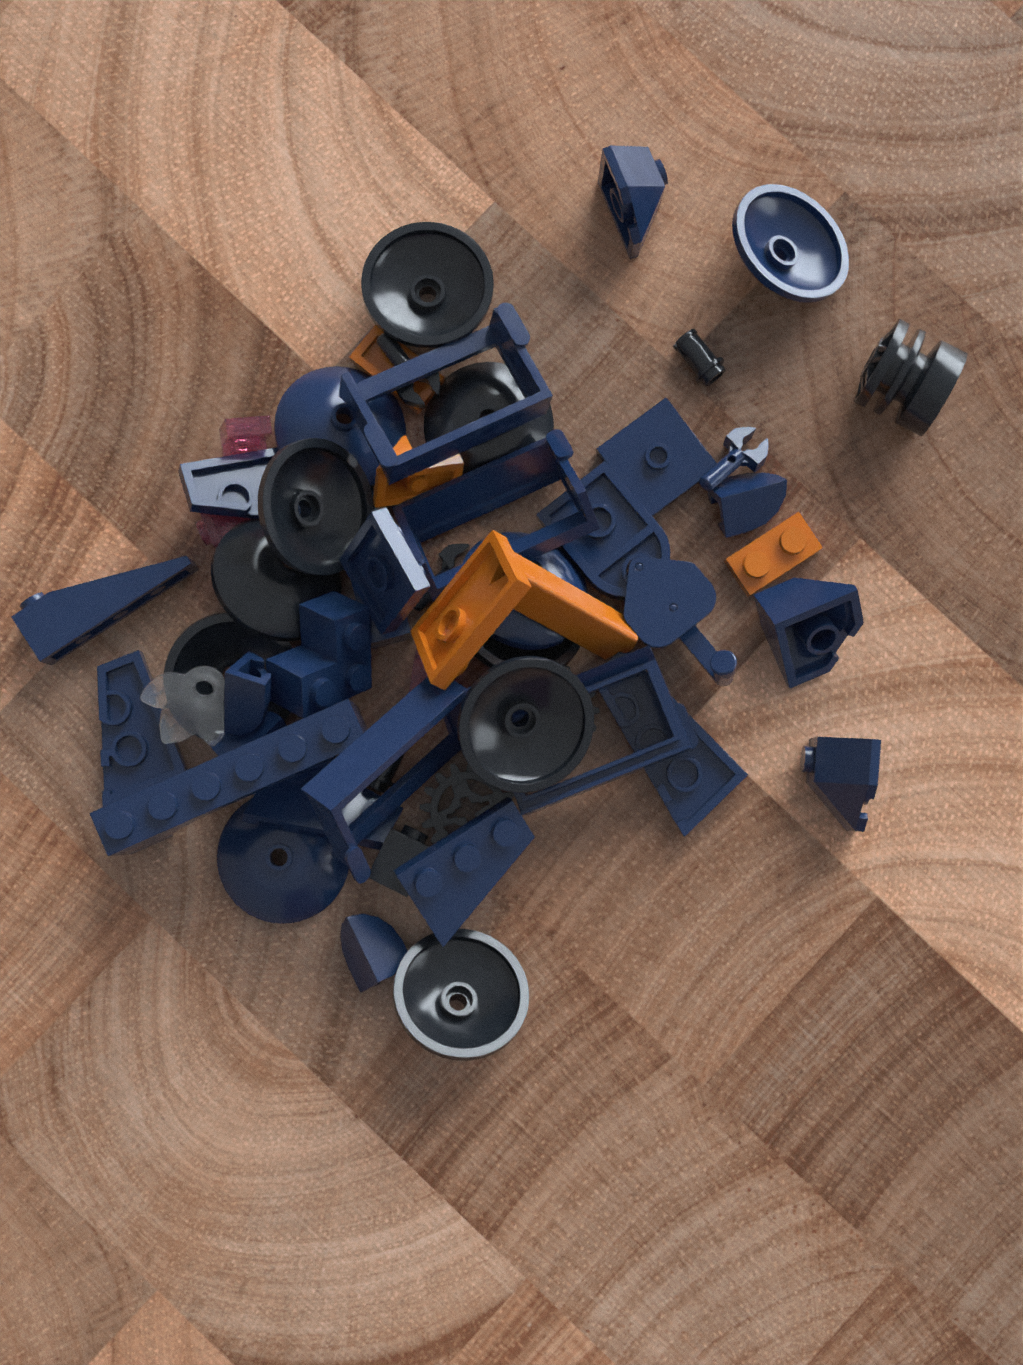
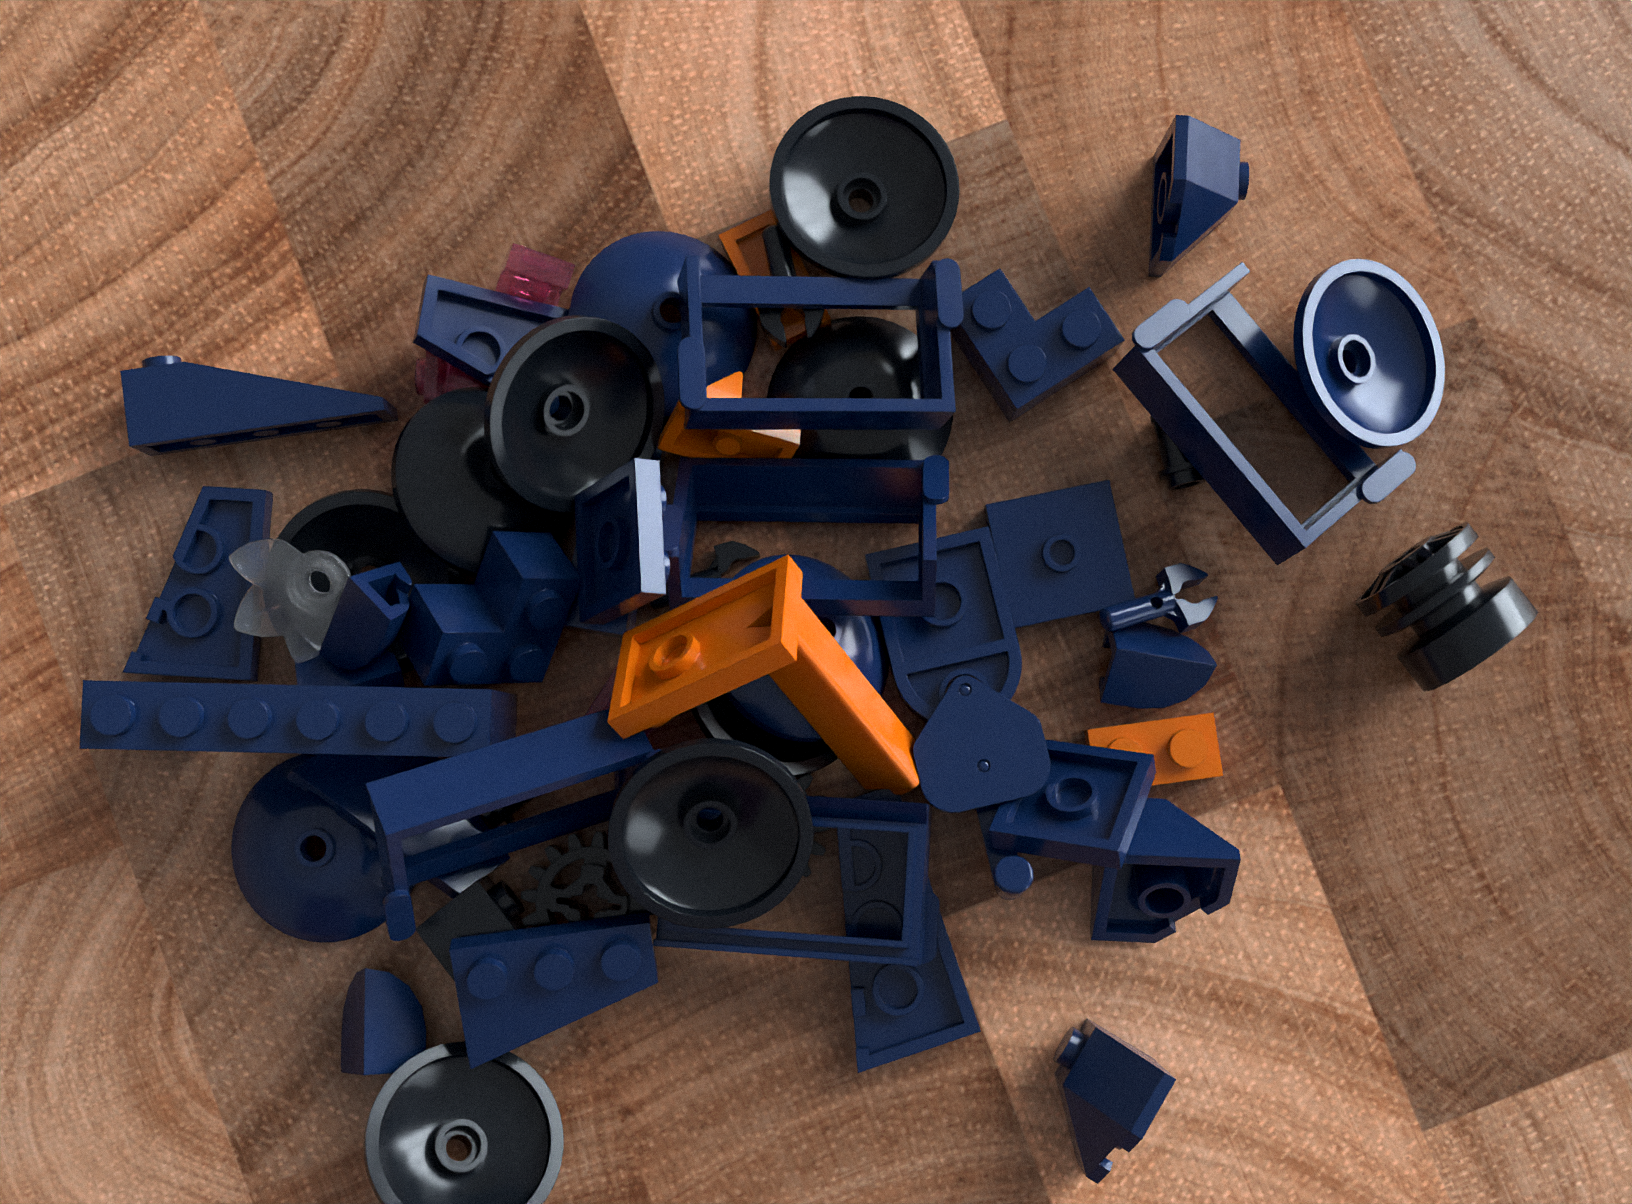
camera: 30 degrees right, 0 degrees up
none -> dark blue brick [950,268,1125,423]
none -> dark blue plate [989,739,1156,870]
none -> dark blue piece [1112,262,1416,565]

